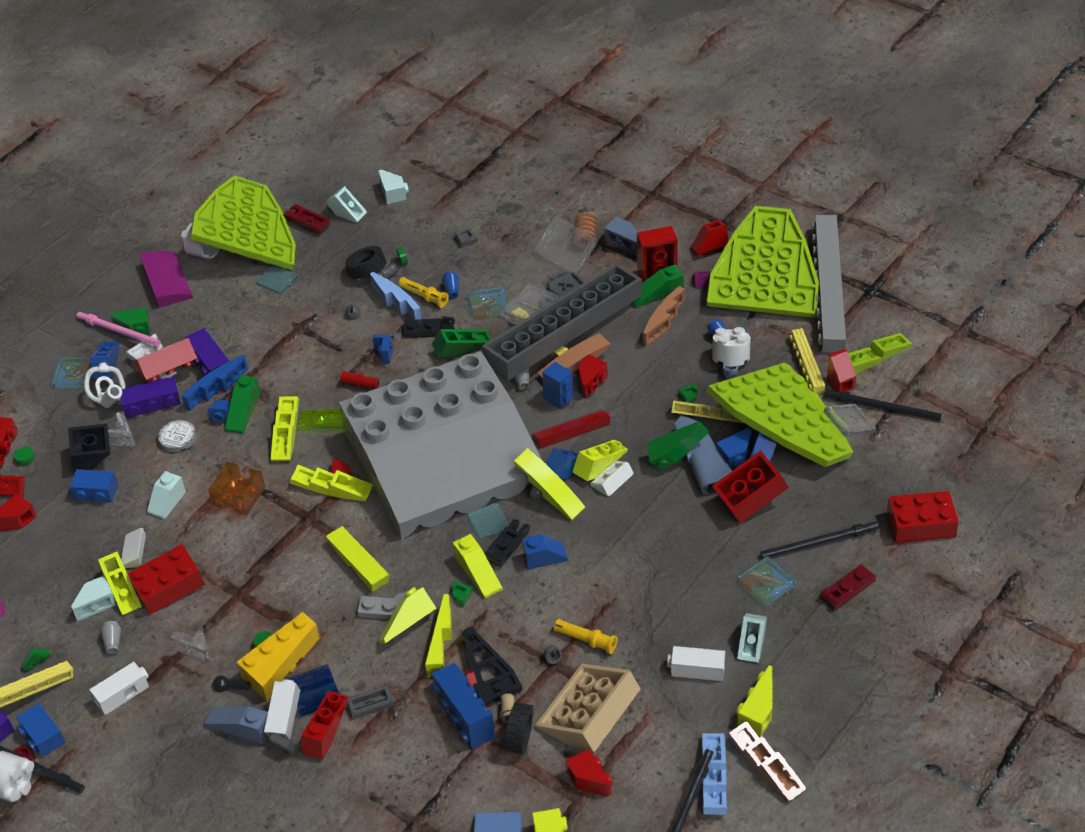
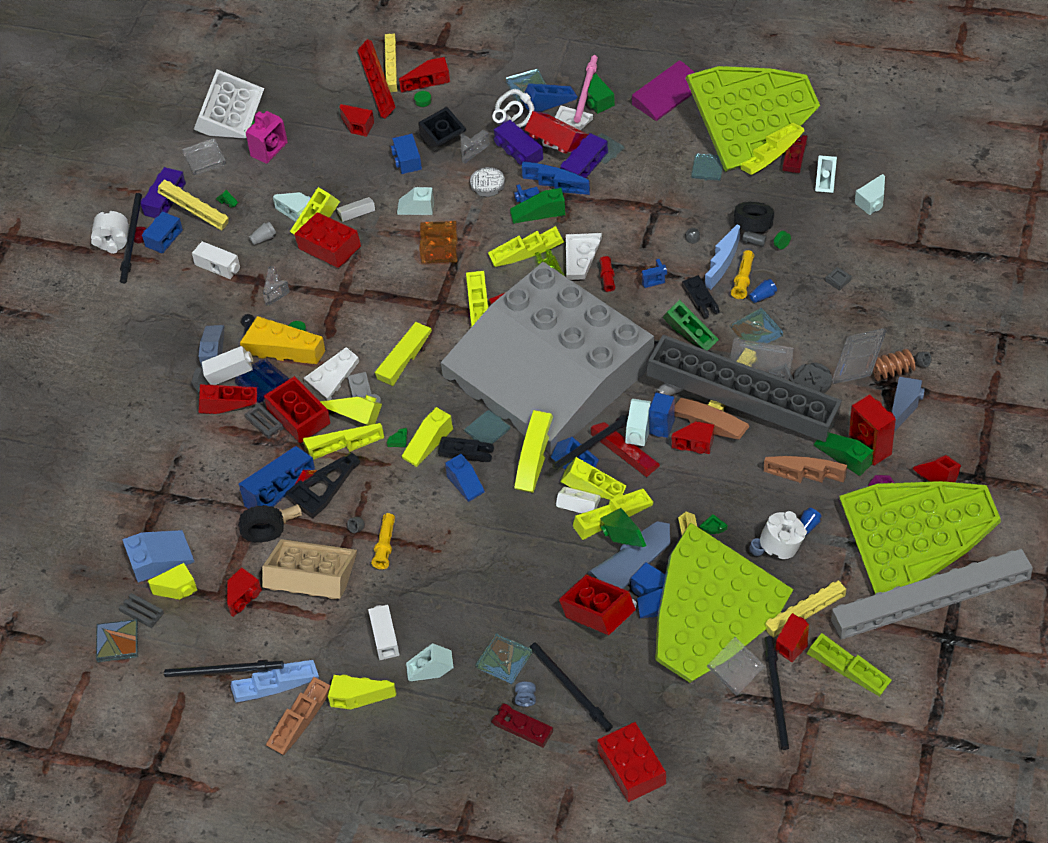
camera: 70 degrees right, 5 degrees up
none -> red brick [264,376,331,443]
none -> white wing [304,347,359,401]
none -> sand blue wheel [515,682,536,707]
none -> black bar [553,413,629,470]
none -> white wing [566,233,602,280]
none -> neon yellow slope [573,489,653,540]
none -> light aqua slope [626,399,651,446]
none -> neon yellow slope [740,123,804,175]

